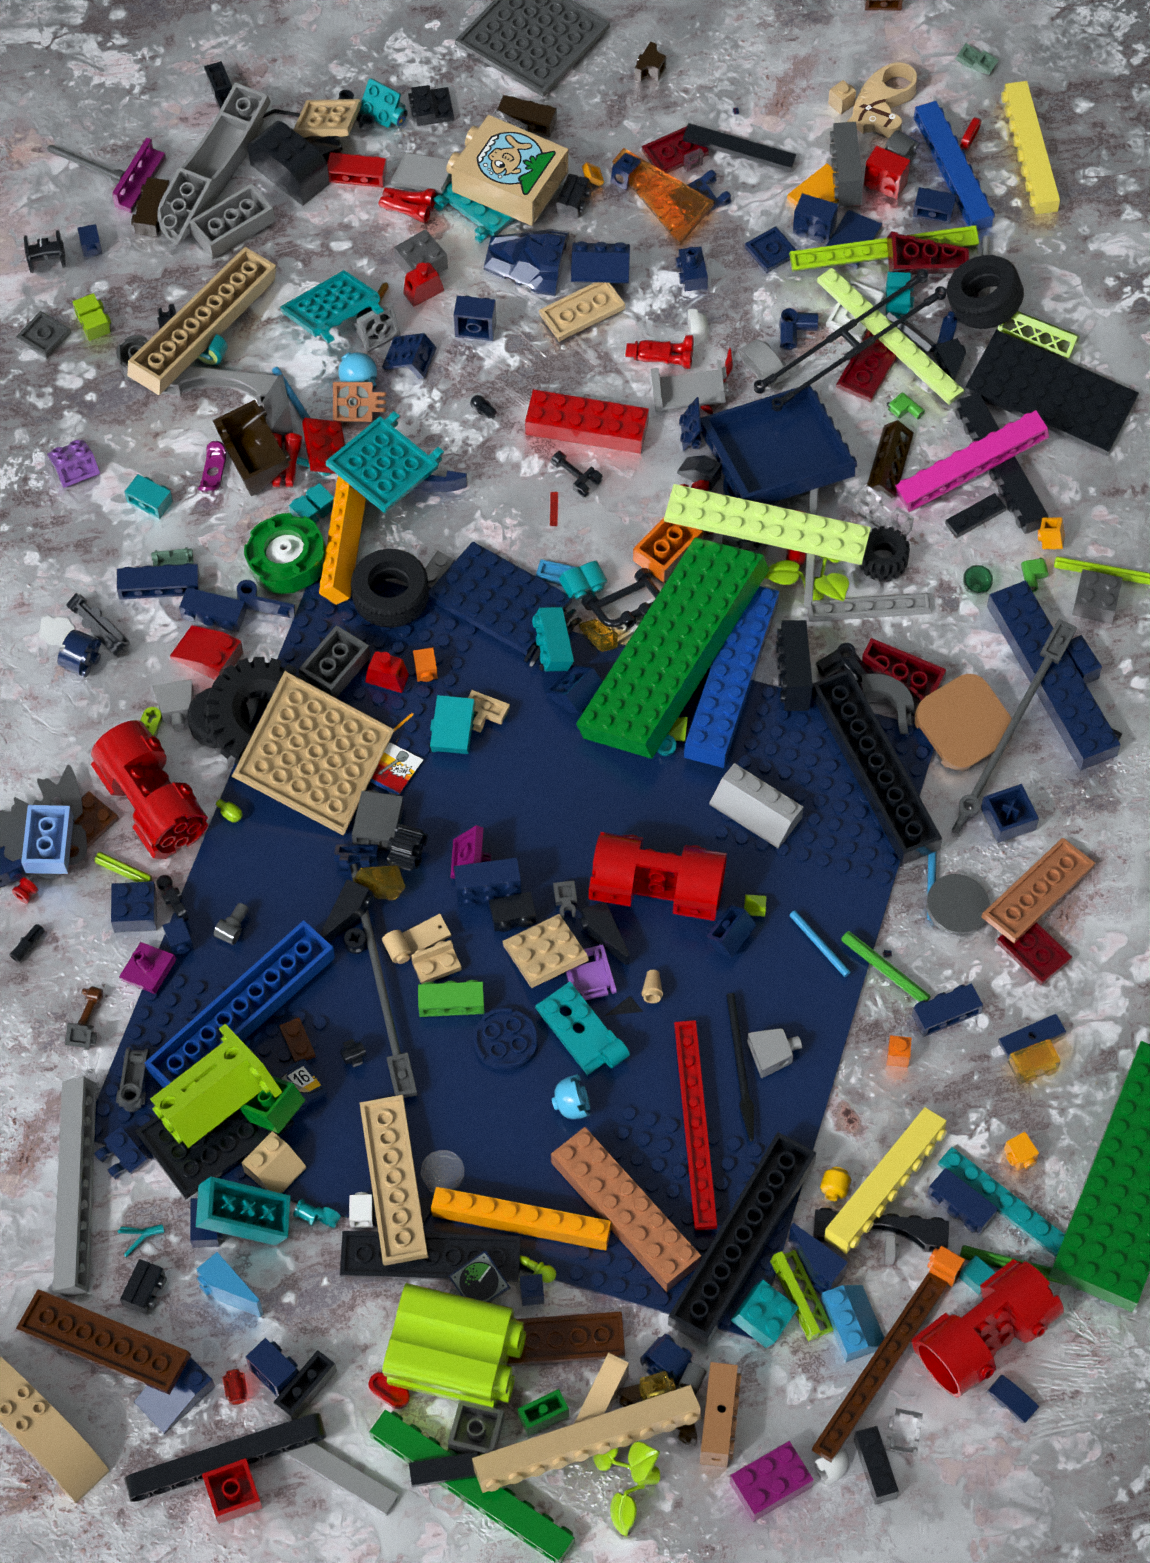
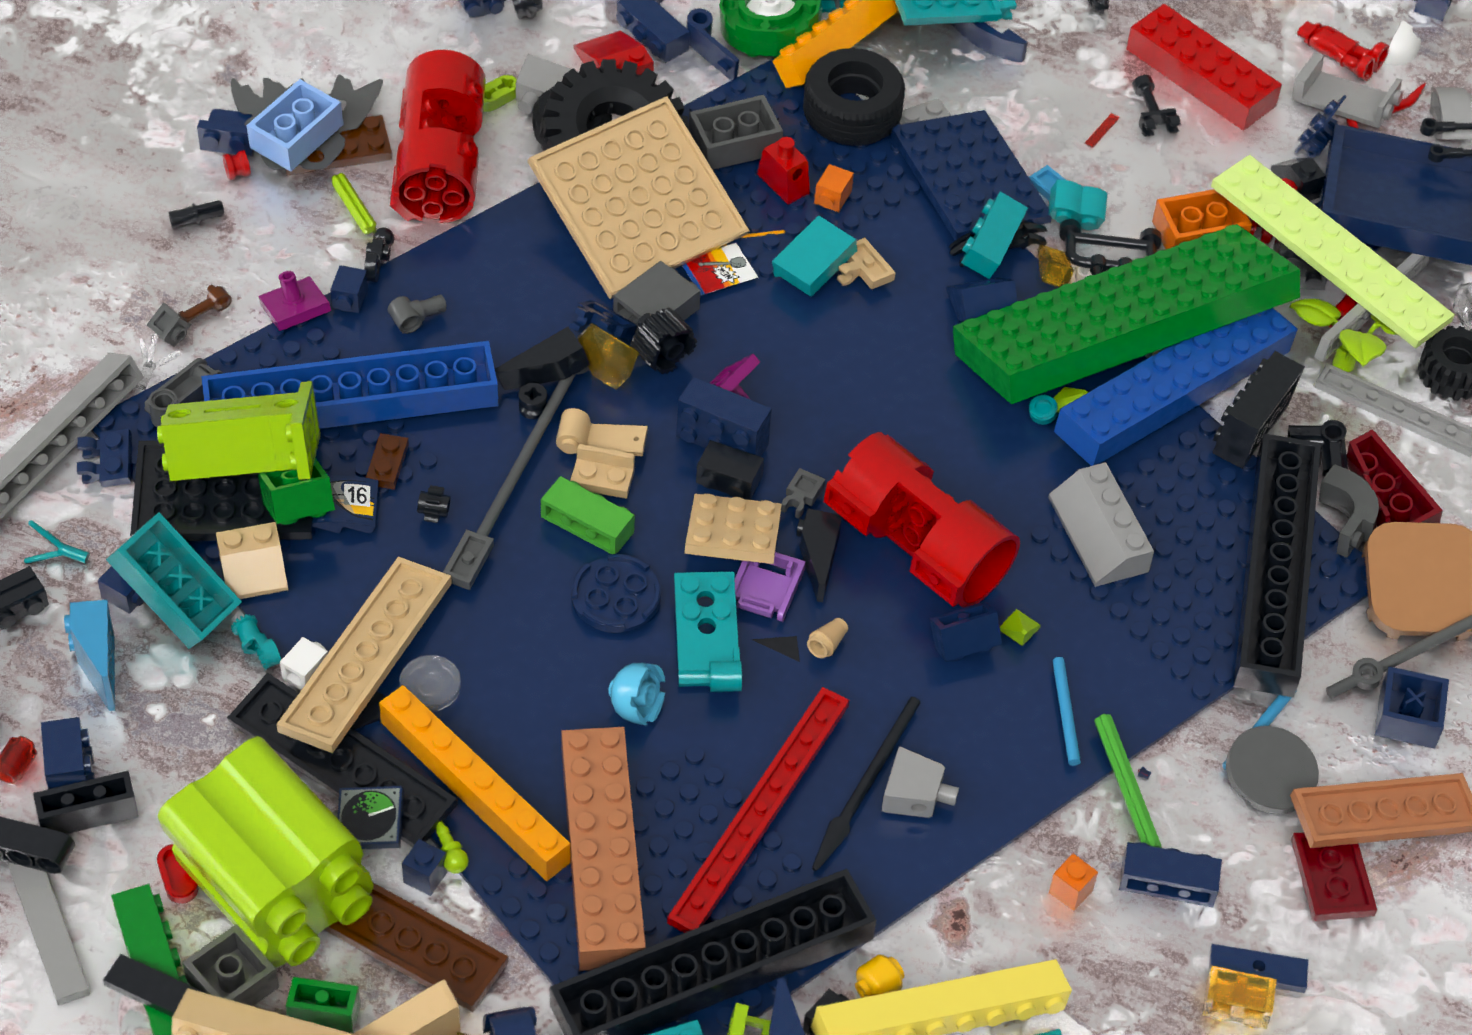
camera: 30 degrees right, 10 degrees down
dark blue brick [111,881,157,933] -> none
lime cylinder [215,798,242,823] -> none

